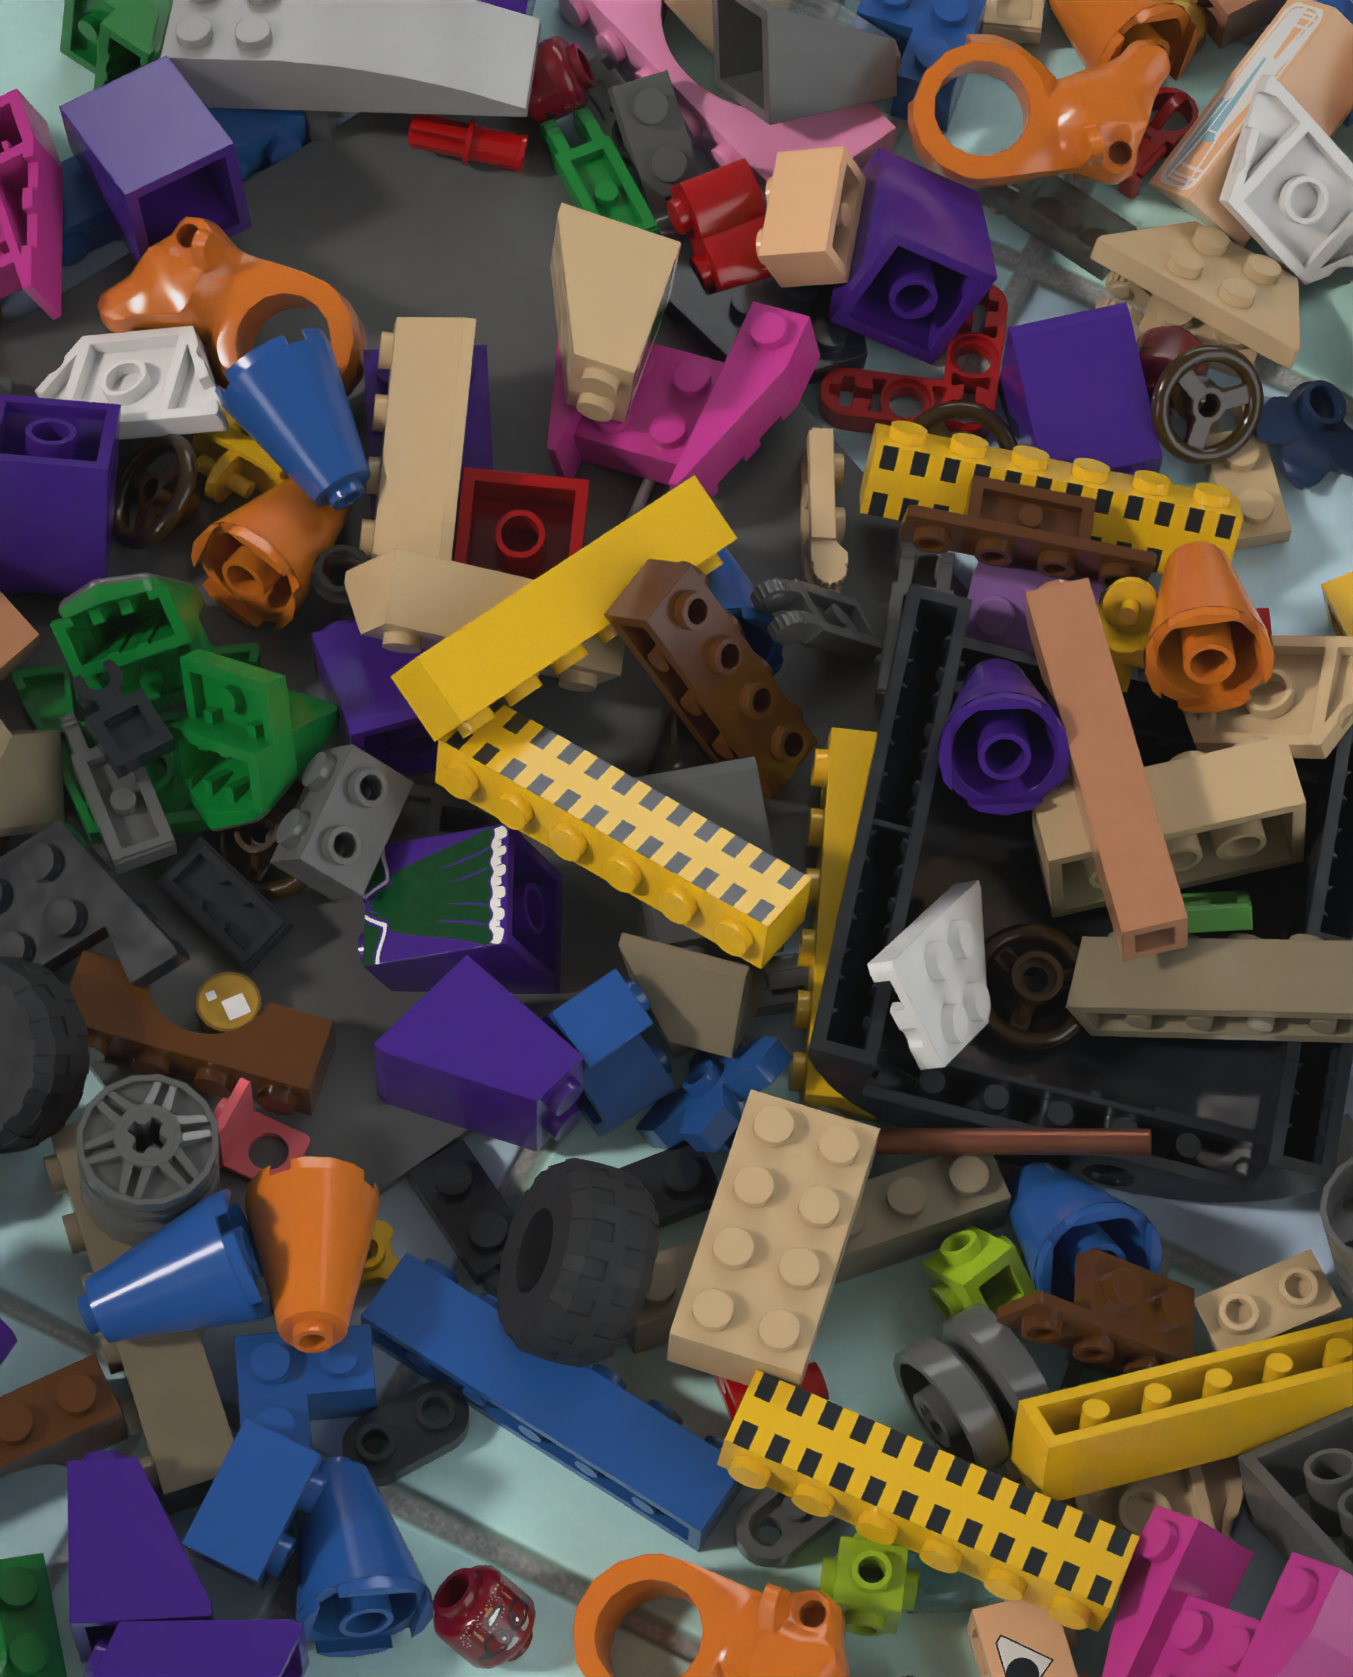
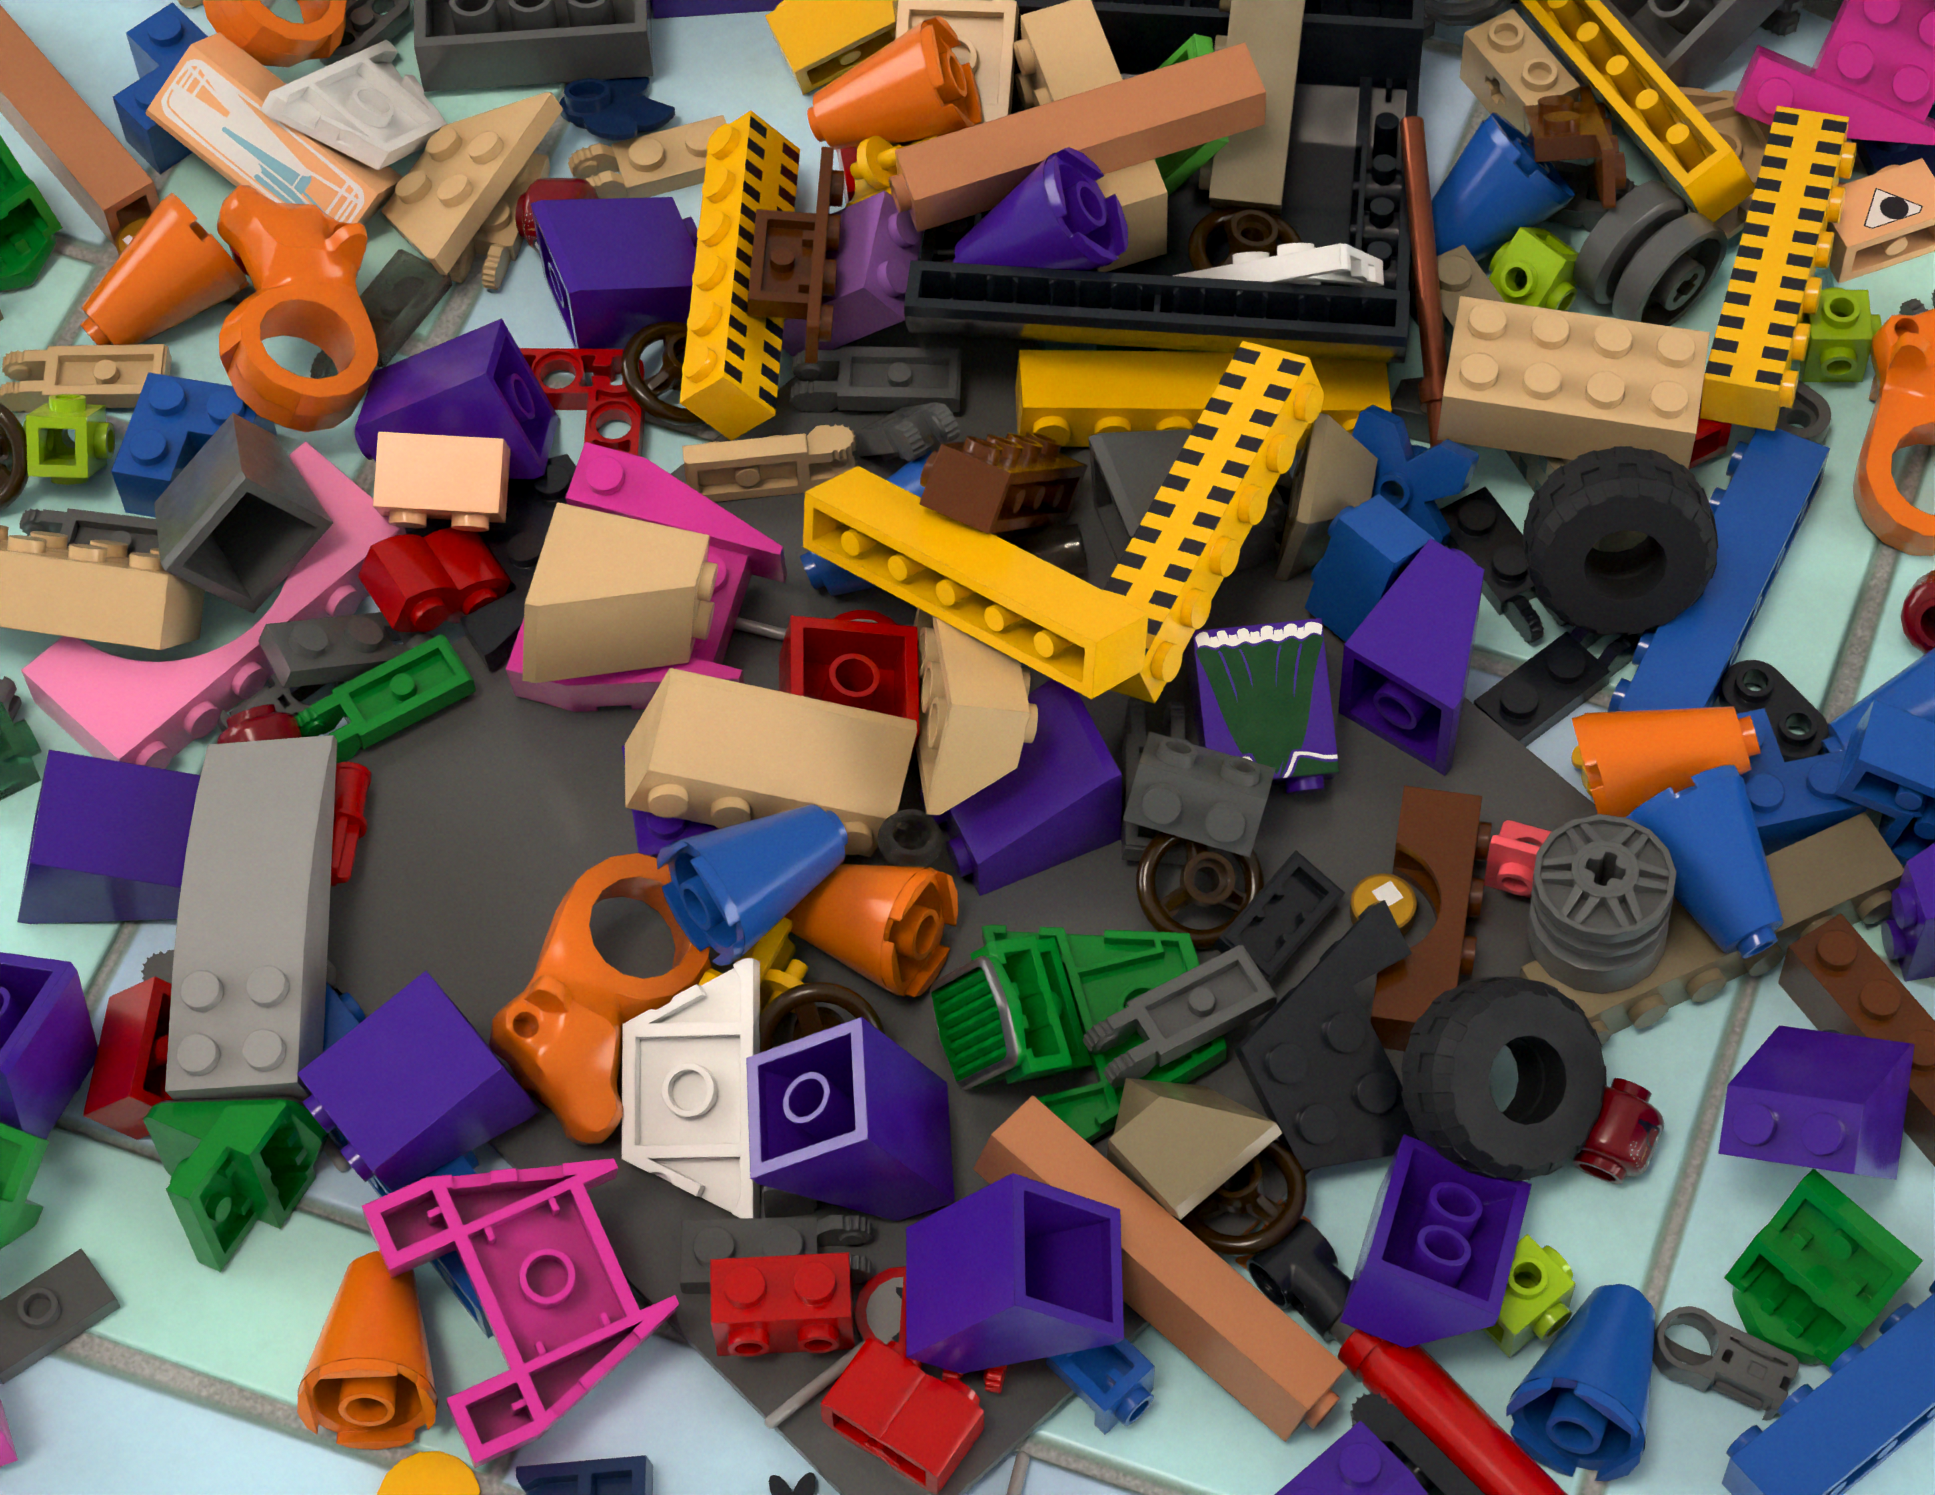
camera: 90 degrees left, 5 degrees down
black plate [73,659,175,779] -> none
green piece [169,649,341,831] -> none
dark brown piece [1151,344,1264,465] -> none

